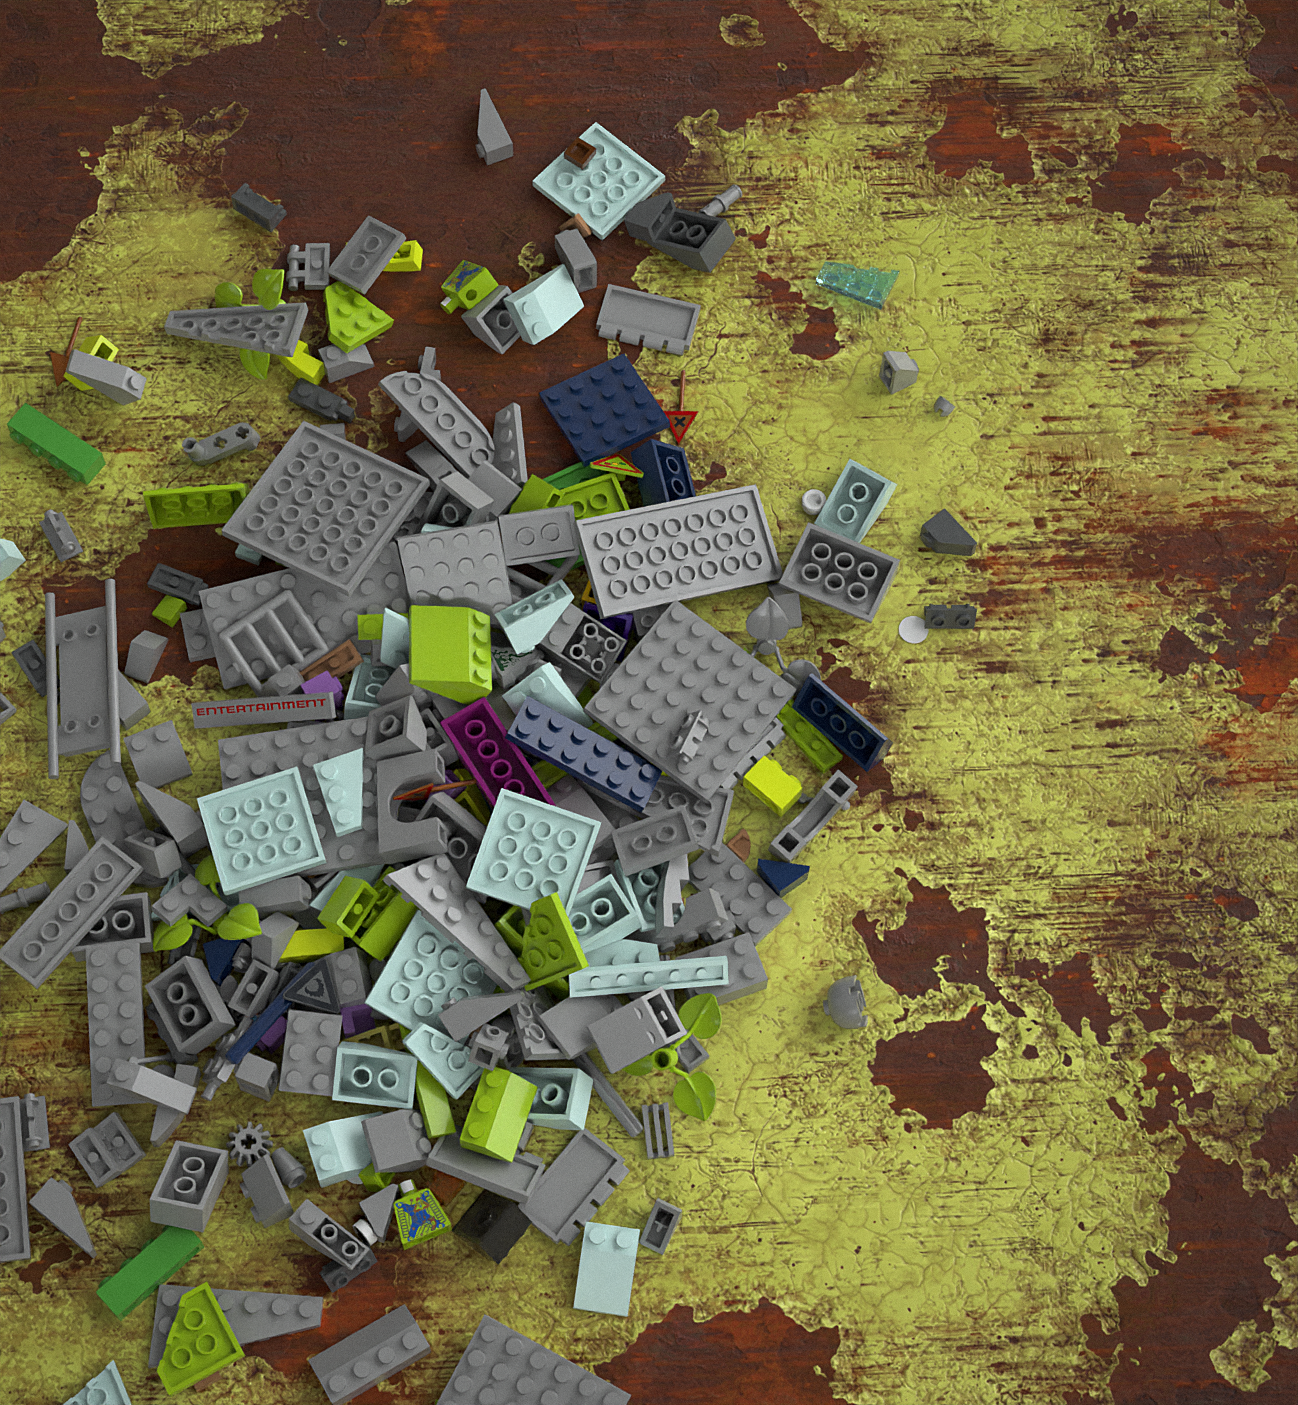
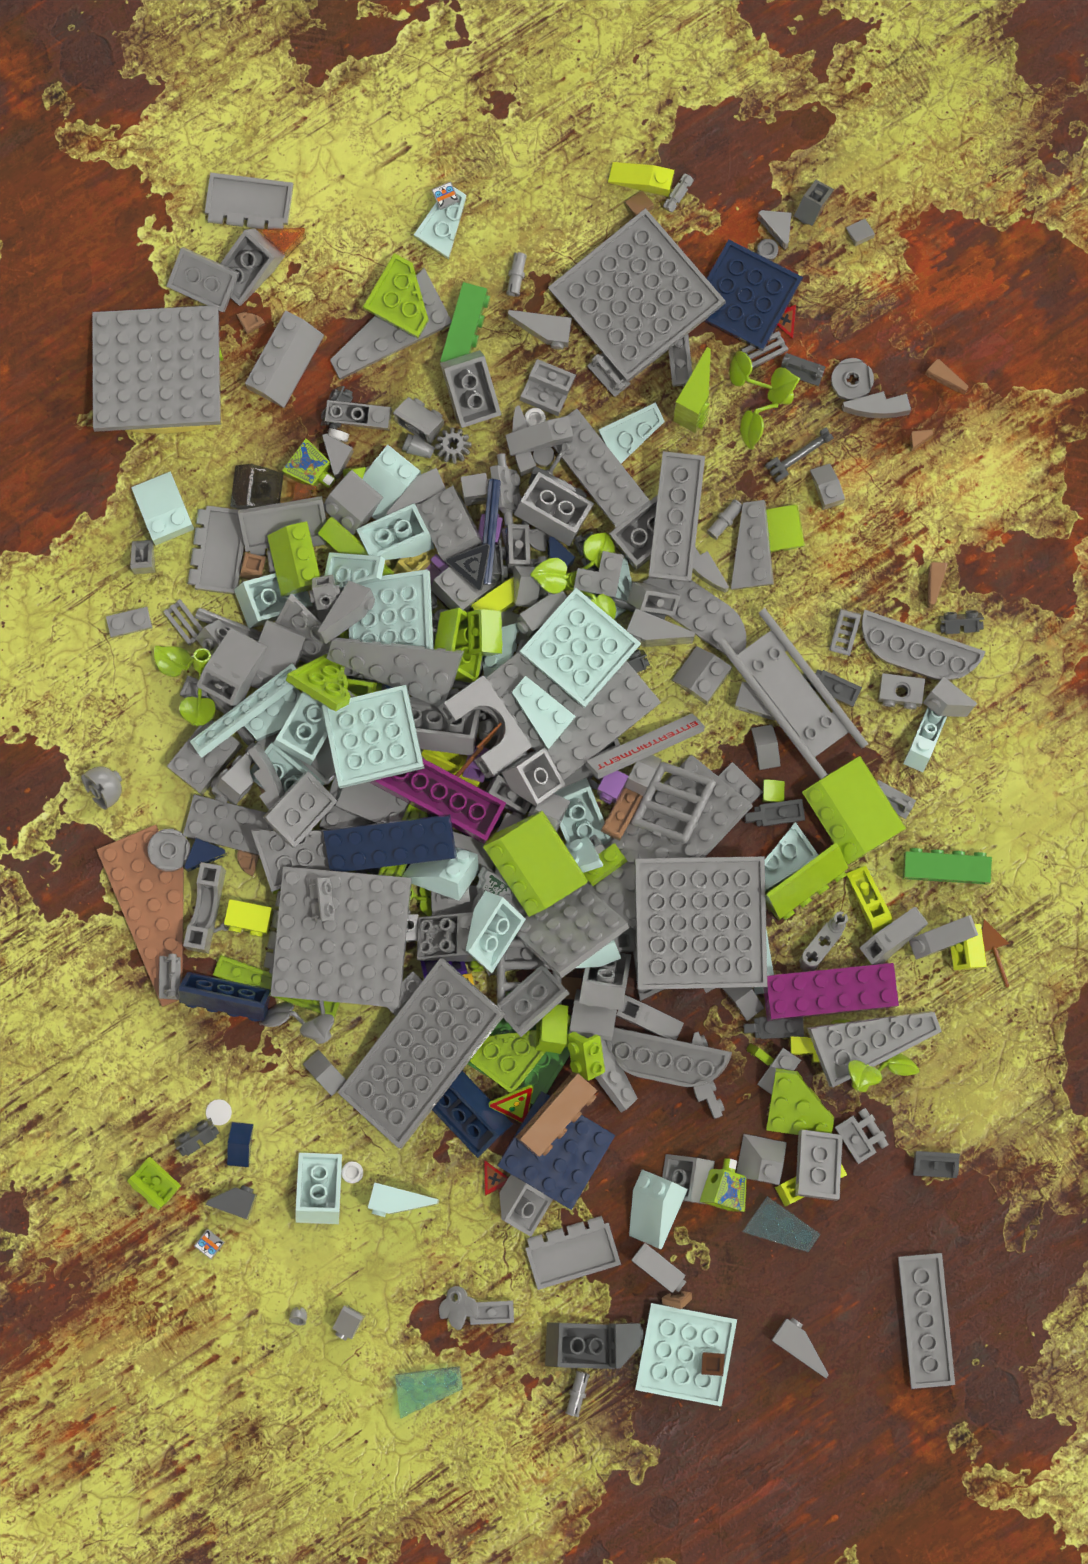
camera: 155 degrees right, 15 degrees up
light grey slope [779,522,900,624] -> none
none -> nougat wing [97,824,184,1007]
none -> light grey plate [106,607,153,638]
none -> lime bracket [127,1157,181,1210]
none -> light grey tile [147,829,190,872]
none -> light grey hinge [159,954,181,1000]
none -> tile [194,1229,225,1260]
none -> light grey brick [196,620,228,657]
none -> dark blue slope [227,1122,254,1167]
none -> medium nougat slope [240,552,266,580]
none -> light aqua slope [368,1183,439,1217]
none -> light grey slope [387,468,446,515]
none -> light grey plate [439,1286,479,1330]
none -> light grey plate [470,1301,514,1325]
none -> light grey slope [500,1174,553,1237]
none -> light grey pin [506,252,527,297]
none -> medium nougat brick [515,1072,597,1157]
none -> white tile [525,408,546,427]
none -> lime bracket [567,1032,605,1081]
none -> light aqua wing [598,402,665,463]
none -> light grey slope [736,1134,786,1185]
none -> clear light blue wing [742,1196,821,1252]
none -> lime tile [746,1043,775,1065]
none -> magenta brick [763,963,899,1021]
none -> light aqua wing [765,822,818,892]
none -> lime slope [802,756,906,864]
none -> neon yellow slope [846,866,893,935]
none -> light grey slope [860,907,929,965]
none -> light grey plate [898,1253,955,1389]

